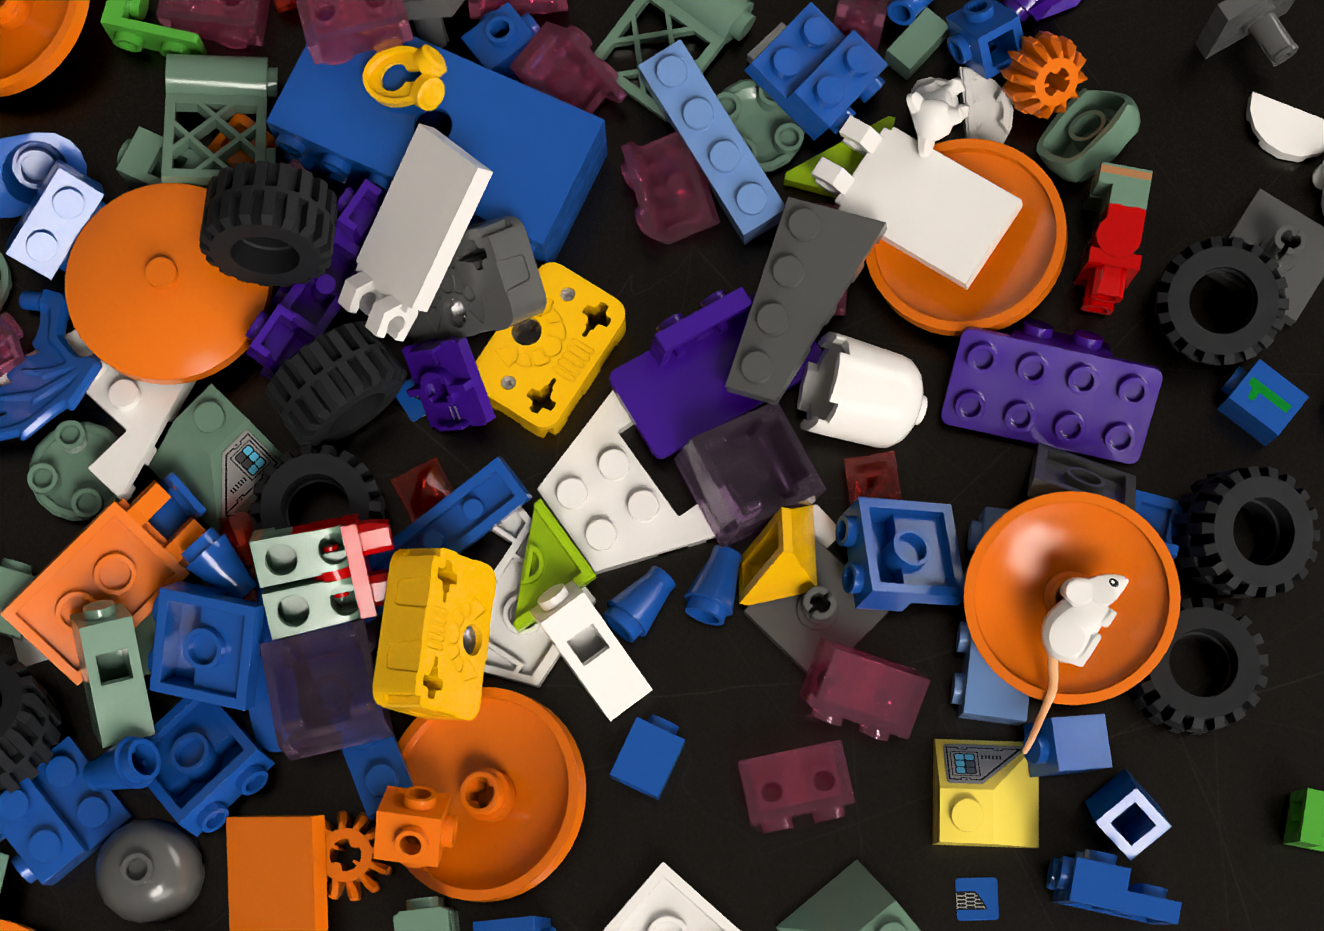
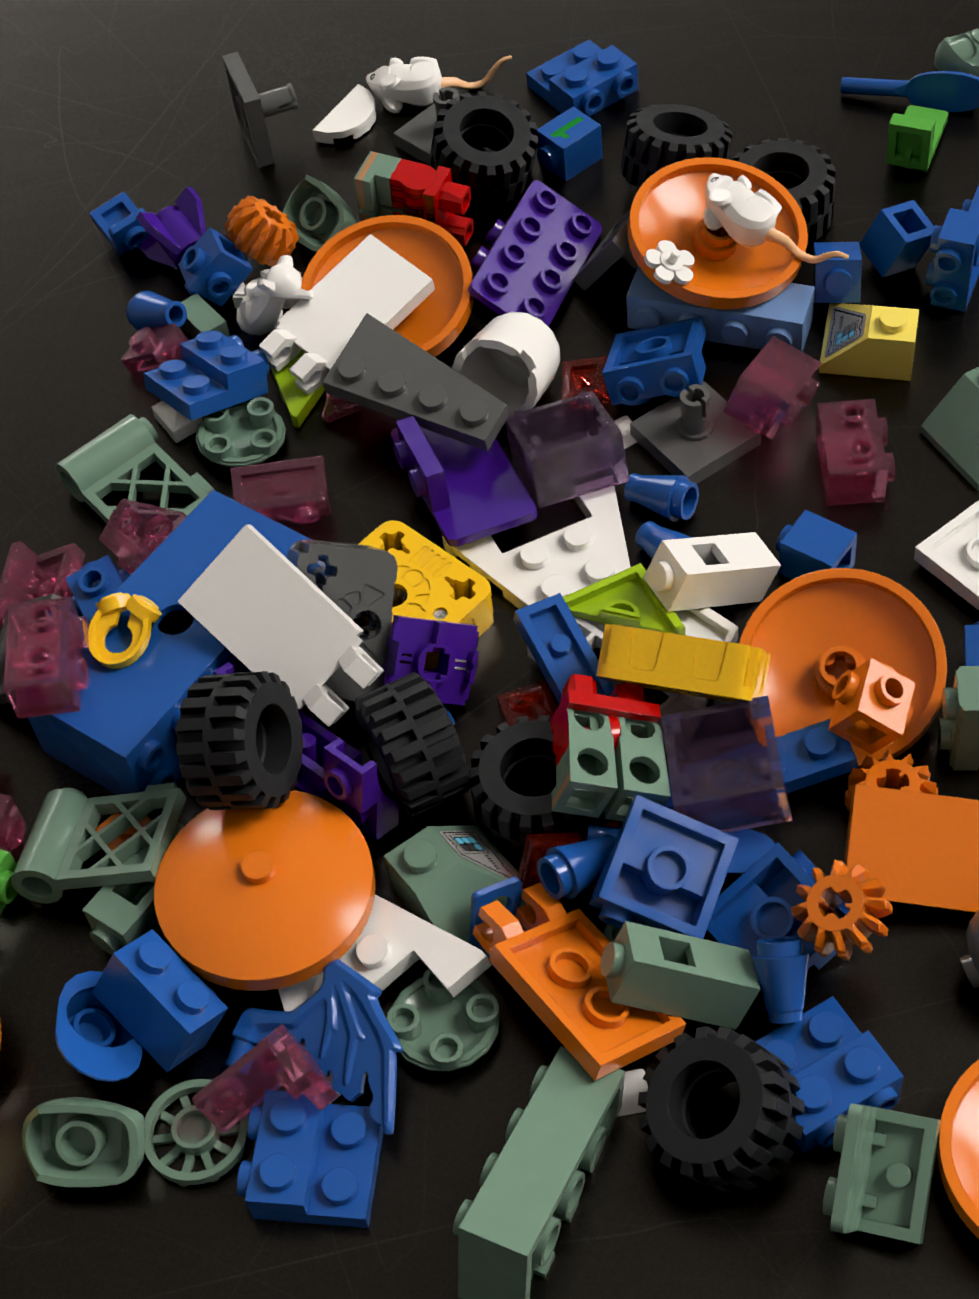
camera: 75 degrees left, 25 degrees down
dark grey cylinder [95,818,205,925] -> none
medium blue arch [638,39,785,245] -> none
yellow slope [738,505,818,606] -> none
blue sticker [955,877,999,921] -> none
none -> white plant [644,240,695,285]
none -> orange gear [791,860,893,961]

